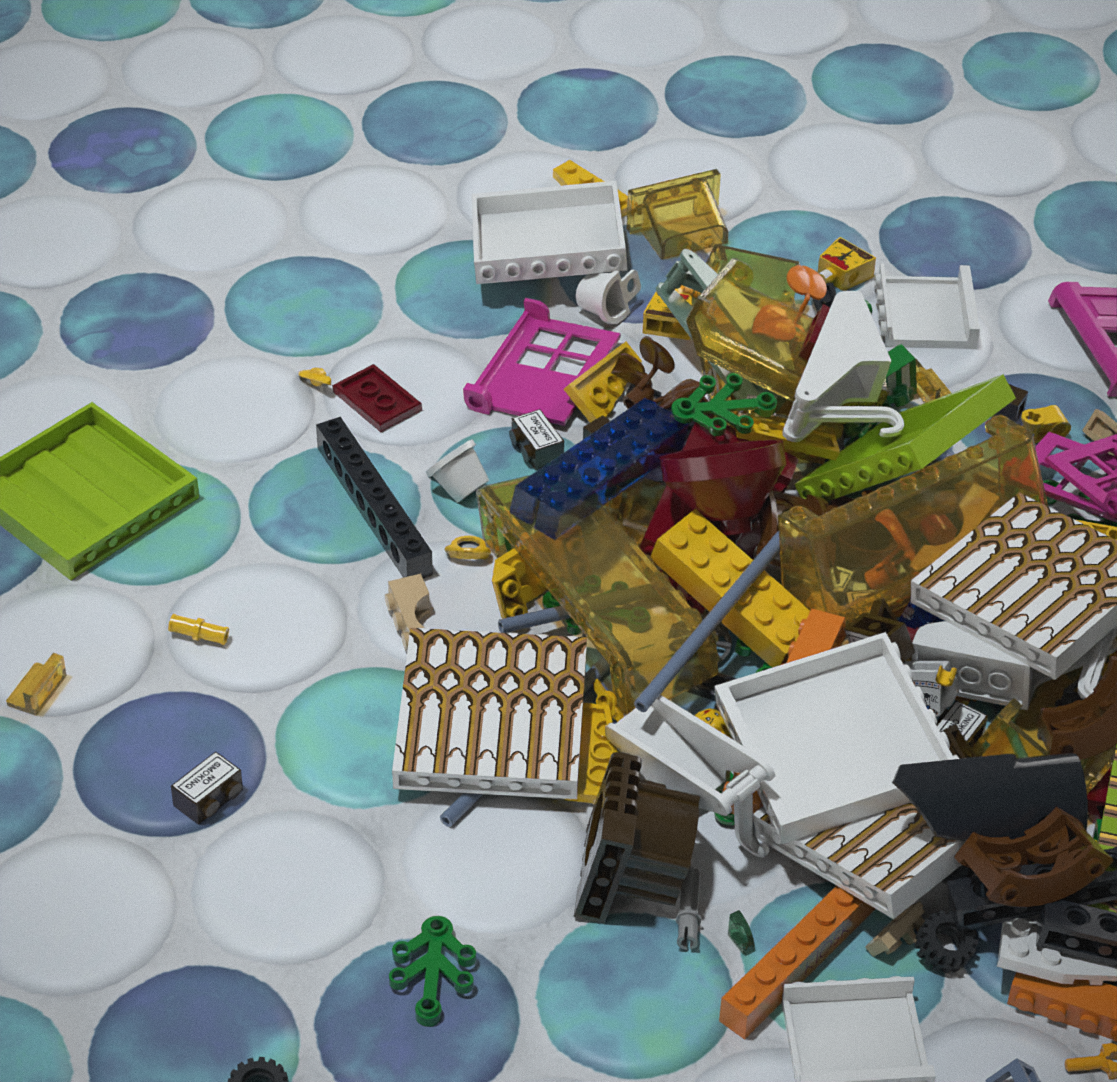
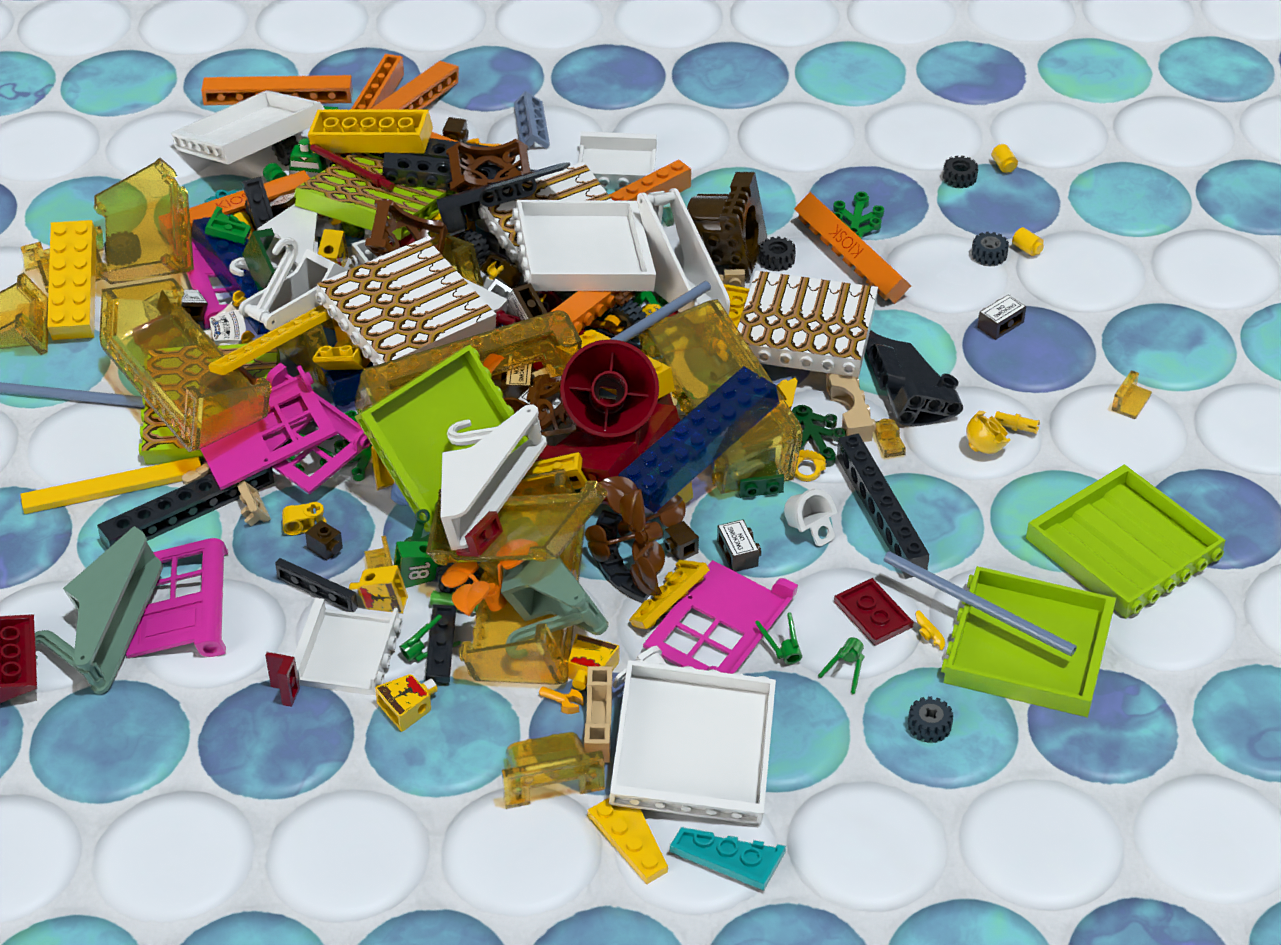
camera: 170 degrees left, 0 degrees up
green plant [671,373,777,436] -> none
none -> dark red panel [265,652,300,707]
none -> black tile [275,558,358,612]
none -> yellow torso [349,565,408,613]
none -> tan arch [584,666,613,762]
none -> teal wing [670,827,786,890]
none -> green plant [755,612,803,664]
none -> black tyre [759,236,796,271]
none -> dark green plant [784,405,846,467]
none -> orange brick [794,192,911,304]
none -> green plant [818,637,865,694]
none -> black panel [866,330,963,426]
none -> clear yellow slope [874,418,906,458]
none -> sand blue piece [884,551,1077,657]
none -> black wheel [908,696,953,743]
none -> lime panel [941,566,1116,718]
none -> yellow cylinder [966,410,1010,454]
none -> black wheel [972,232,1009,266]
none -> yellow brick [1012,227,1044,256]

